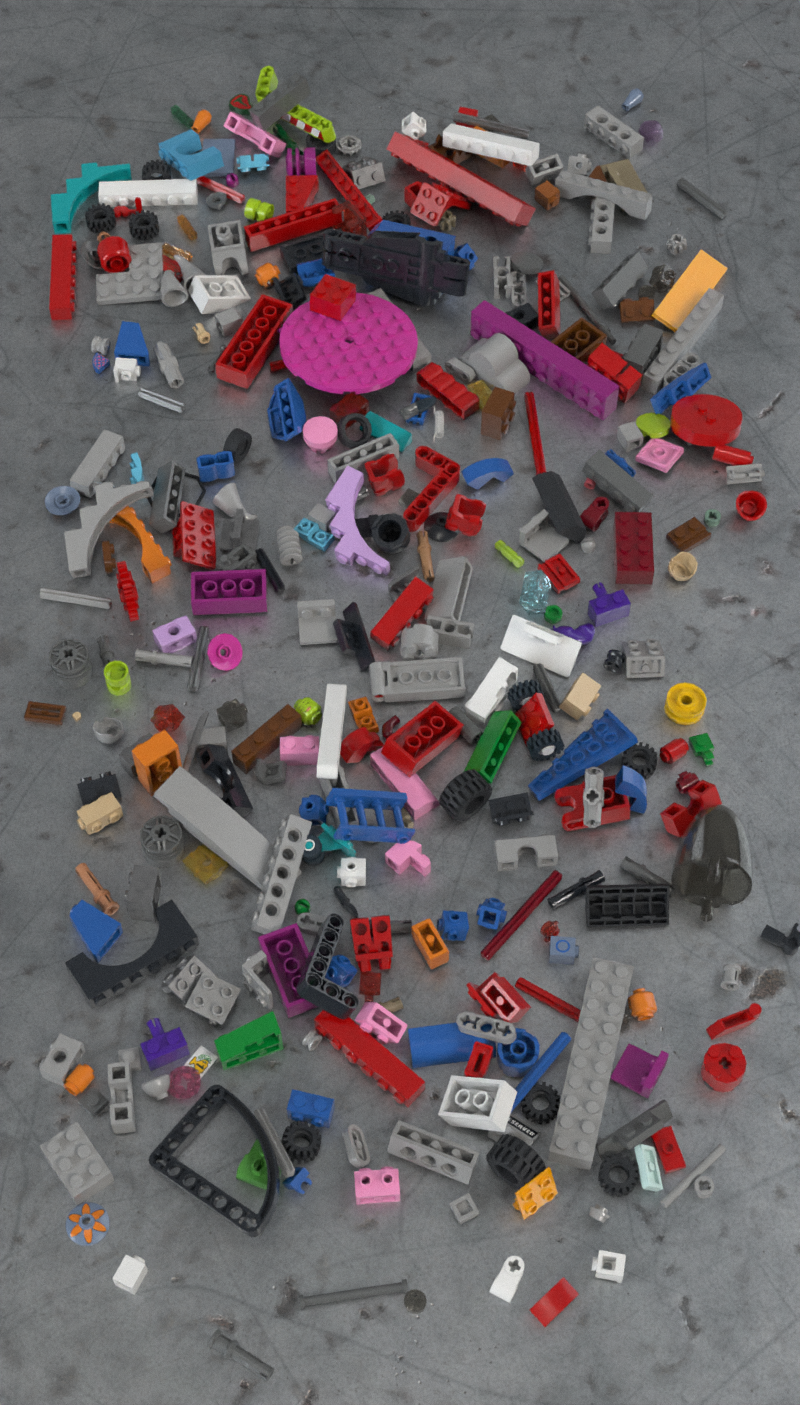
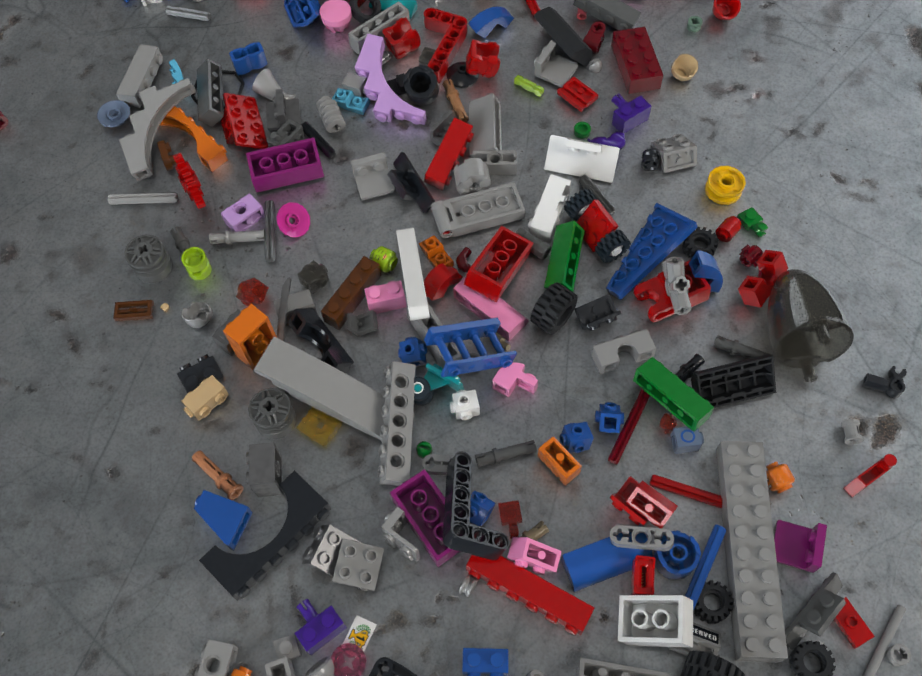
camera: 10 degrees left, 5 degrees up
green wedge [214,1011,284,1071] -> none
black tyre [223,428,252,462] -> none
black piece [333,886,359,918] -> none
red hips [350,915,393,972] -> none
clear light blue brick [519,570,551,615] -> none
tan brick [559,673,601,720] -> none
light aqua plate [634,1144,663,1192] -> none
reddish brown plate [666,517,712,552] -> none
red brick [701,1043,747,1093] -> none
none -> green brick [633,357,714,432]

